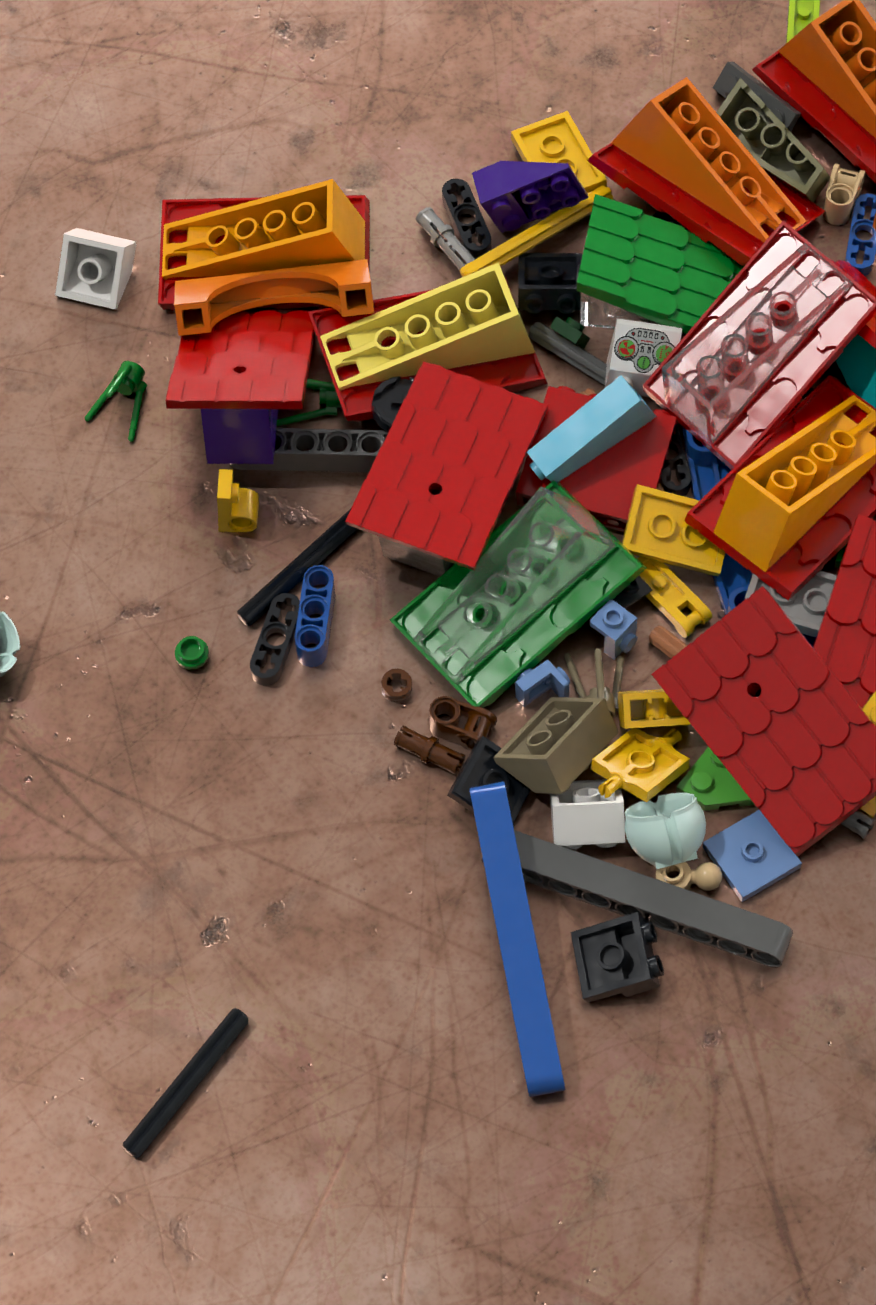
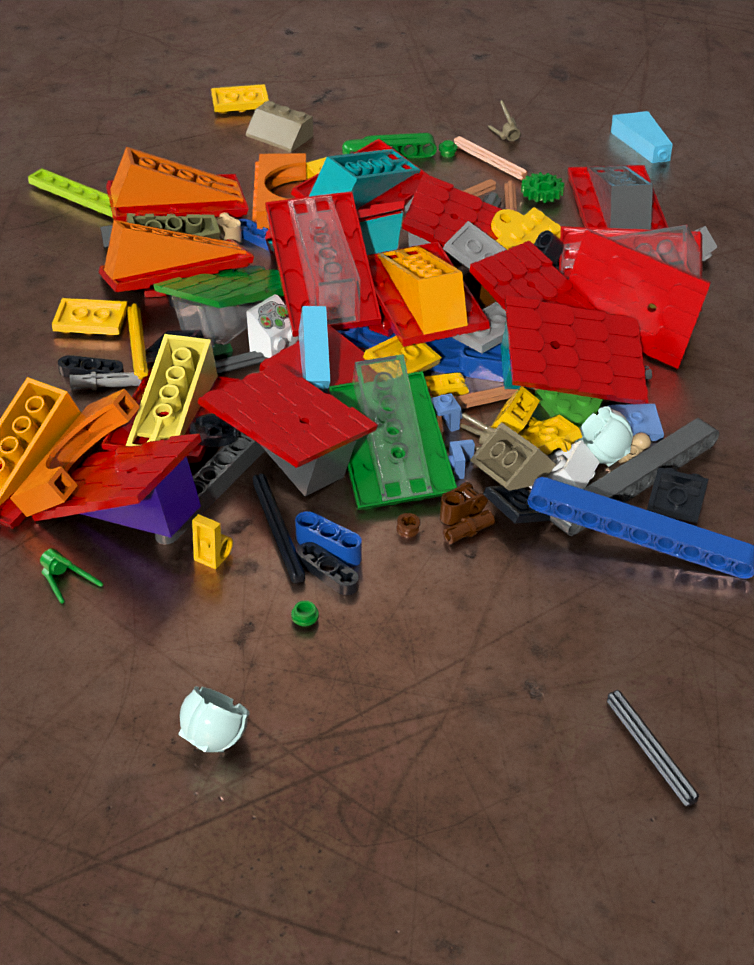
camera: 65 degrees left, 20 degrees down
dark purple slope [472,161,589,233] -> none

